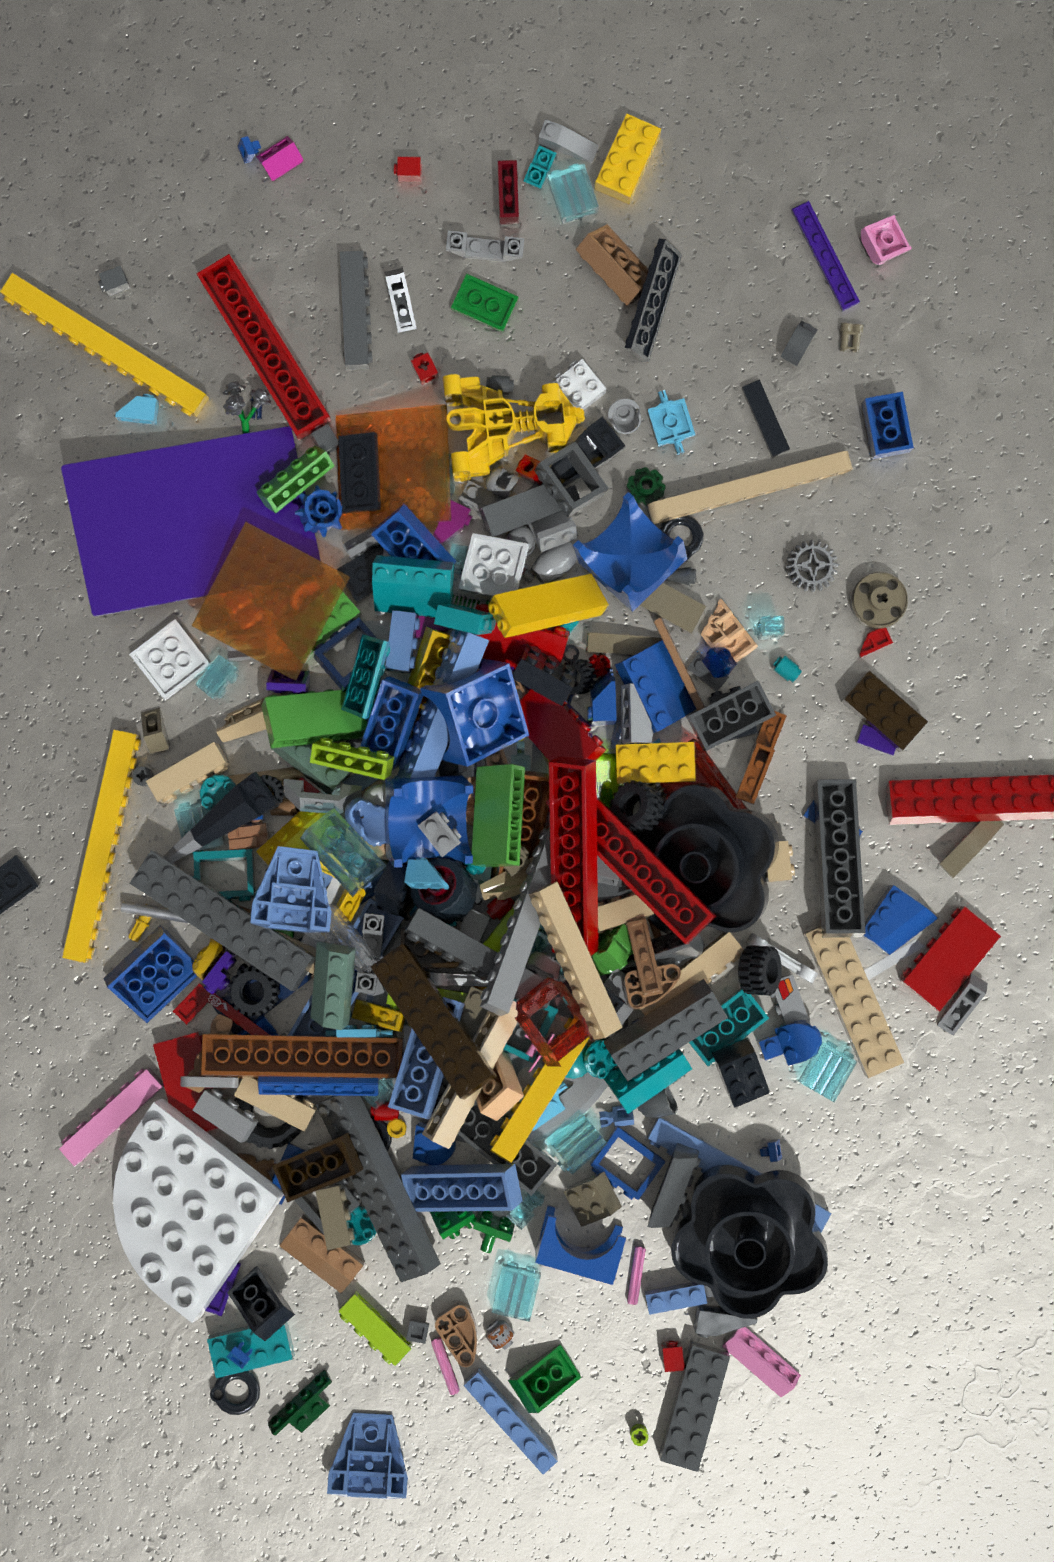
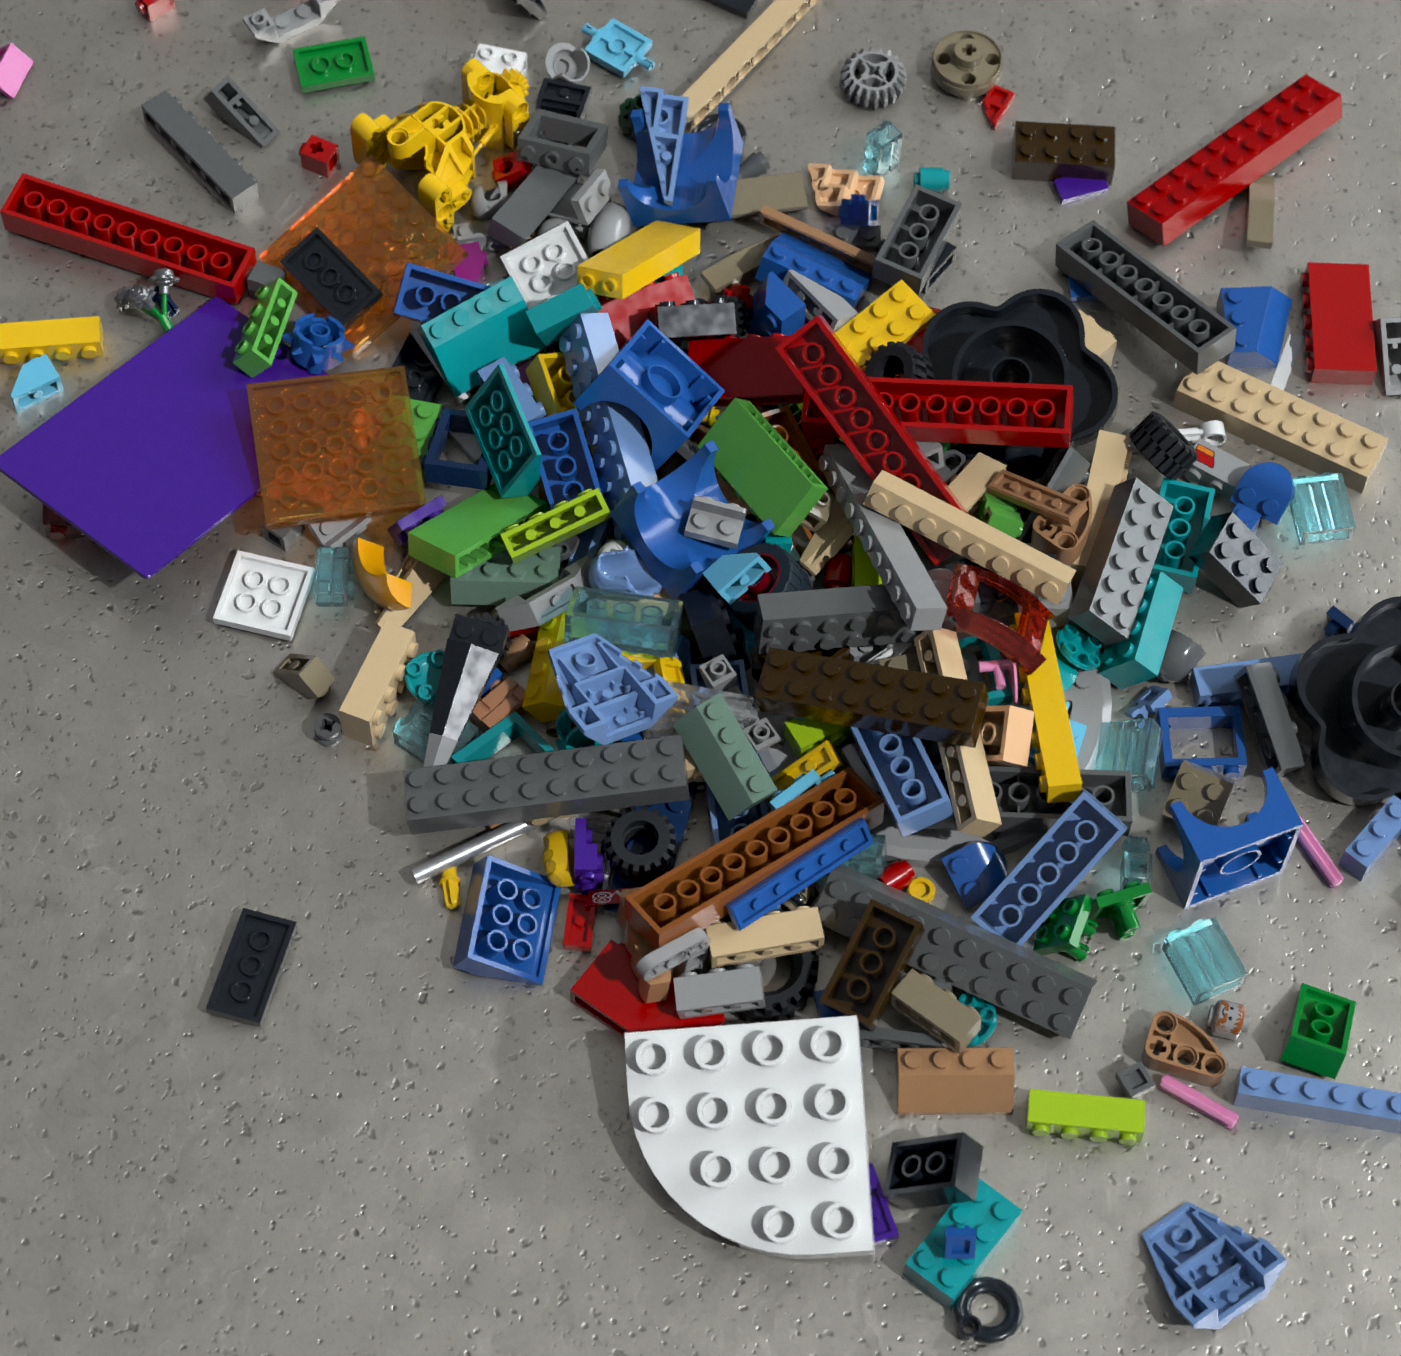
camera: 40 degrees left, 25 degrees down
bright pink brick [59,1068,164,1166] -> none
yellow brick [62,730,141,963] -> none
dark green bracket [268,1370,332,1436] -> none
light grey bracket [343,526,379,560] -> none
dark orange bracket [735,711,787,805] -> none
none -> light orange brick [353,537,412,611]
none -> medium blue wedge [640,86,689,206]

